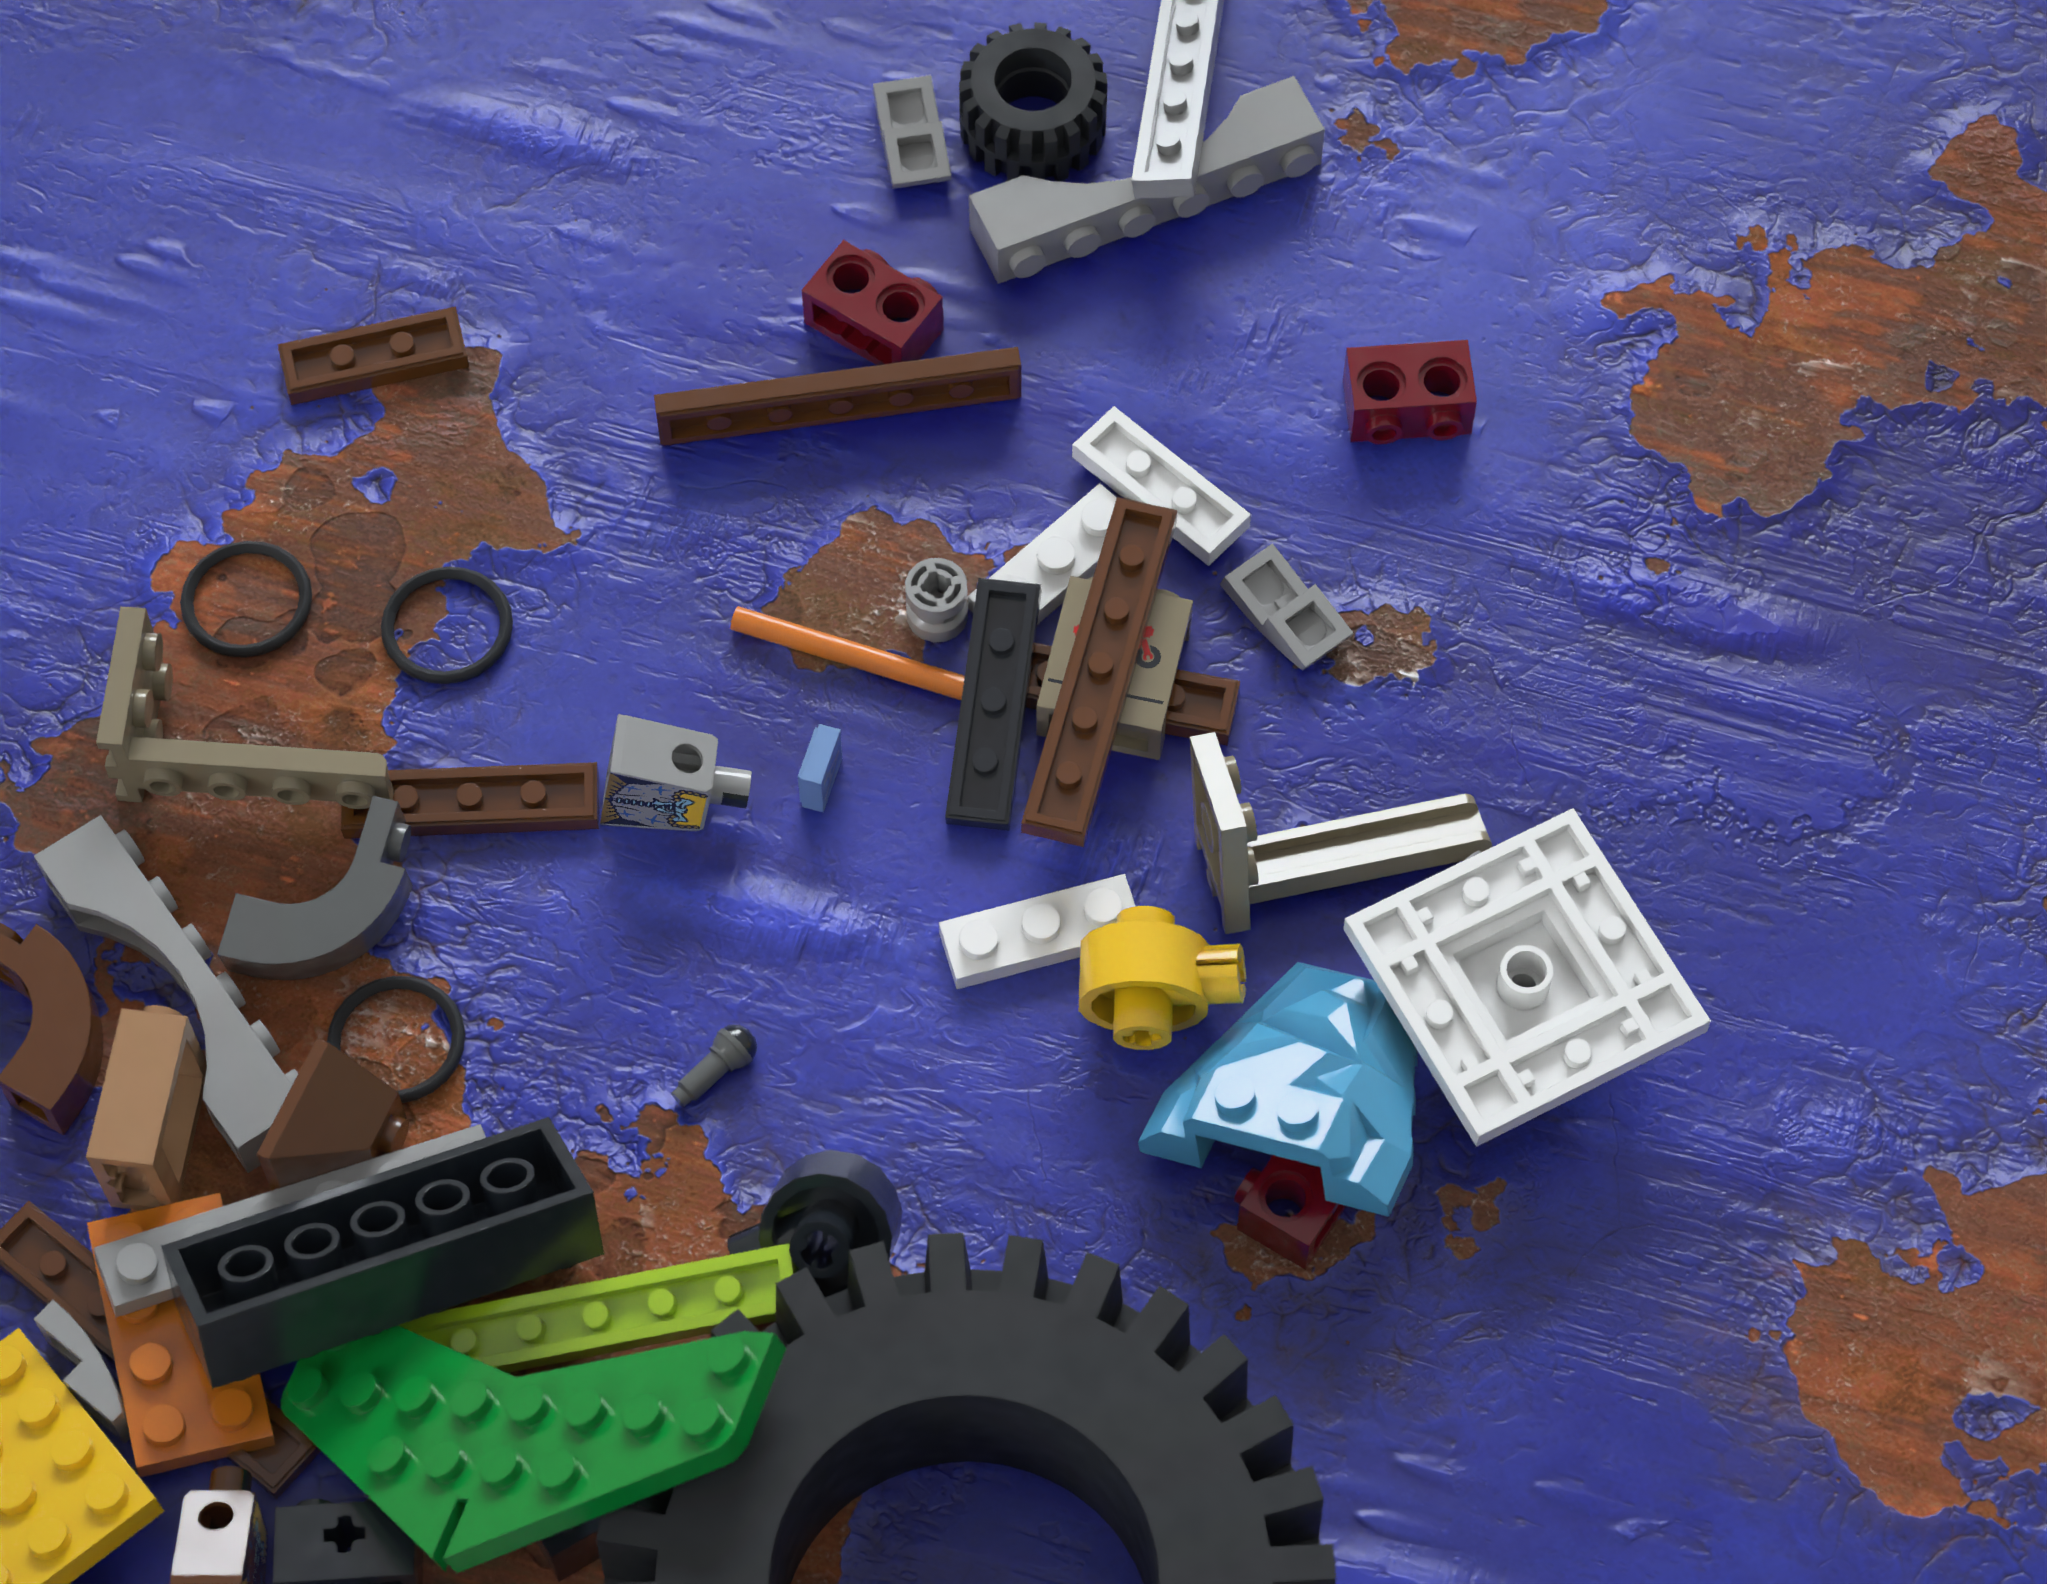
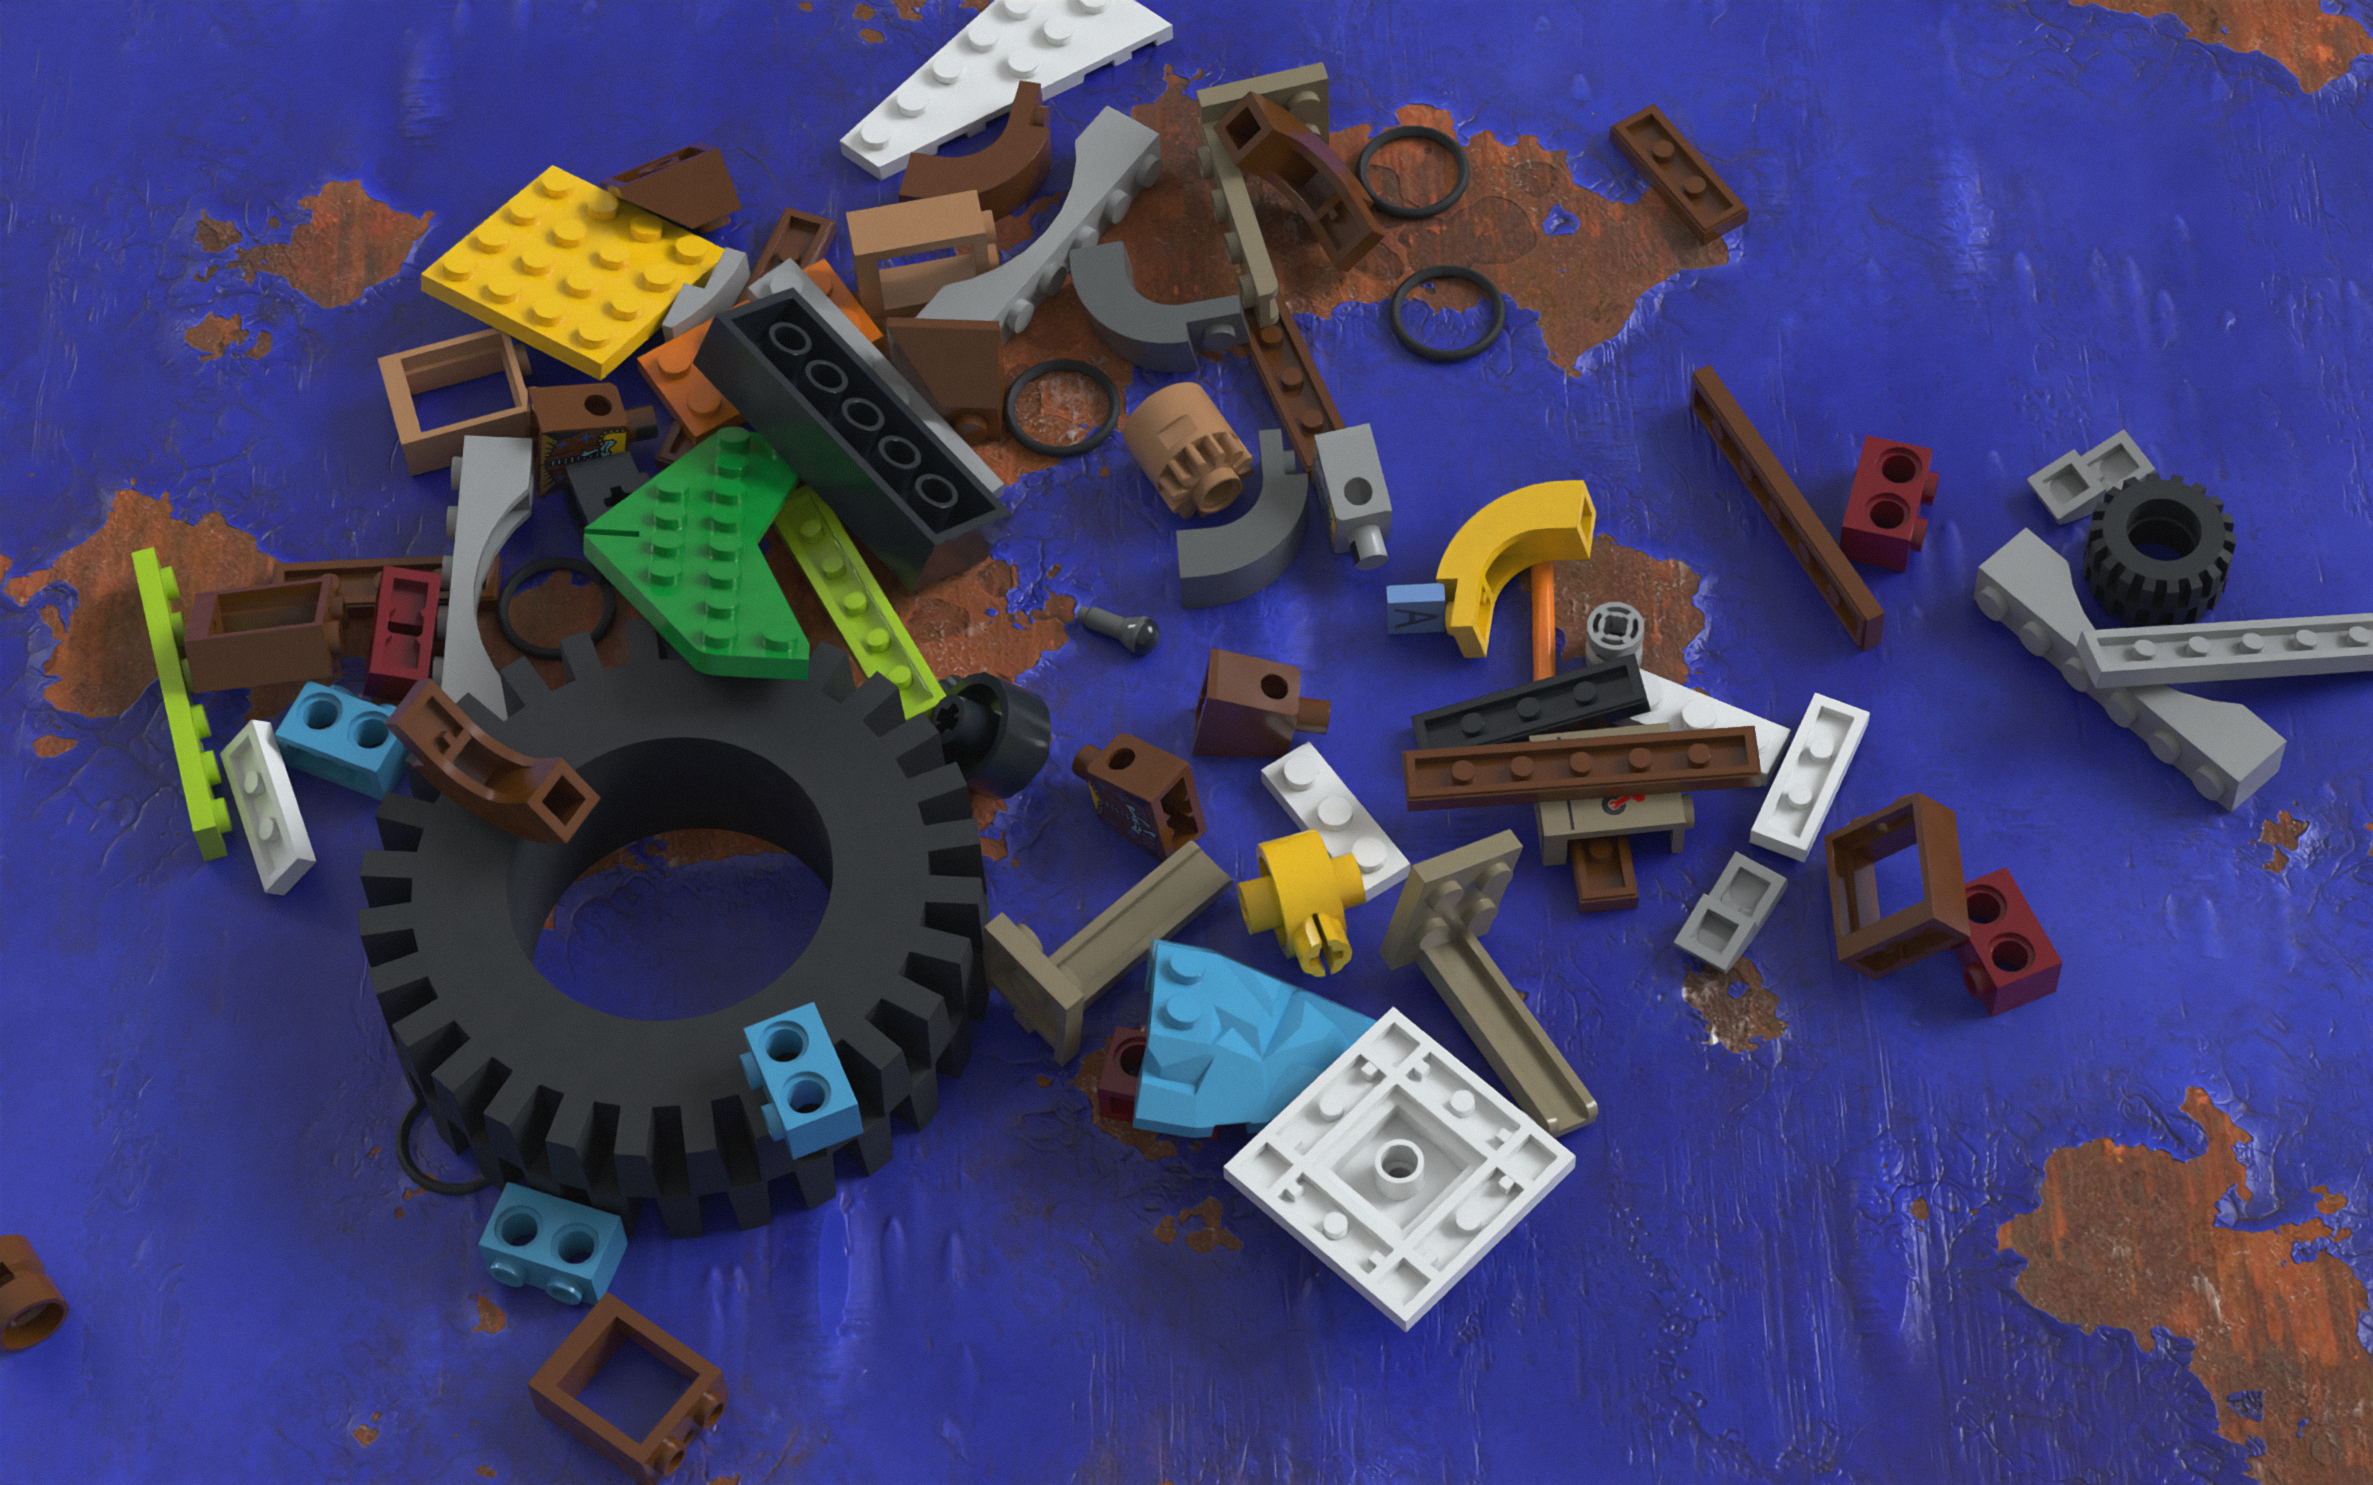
camera: 75 degrees right, 5 degrees down
none -> dark azure brick [739,1002,864,1160]
none -> dark tan bracket [983,840,1234,1067]
none -> reddish brown torso [1072,733,1207,864]
none -> medium nougat gear [1122,382,1254,520]
none -> dark grey arch [1176,429,1309,609]
none -> reddish brown torso [1192,648,1331,759]
none -> reddish brown arch [1213,91,1385,272]
none -> yellow arch [1436,480,1596,658]
none -> reddish brown window [1824,792,1971,980]

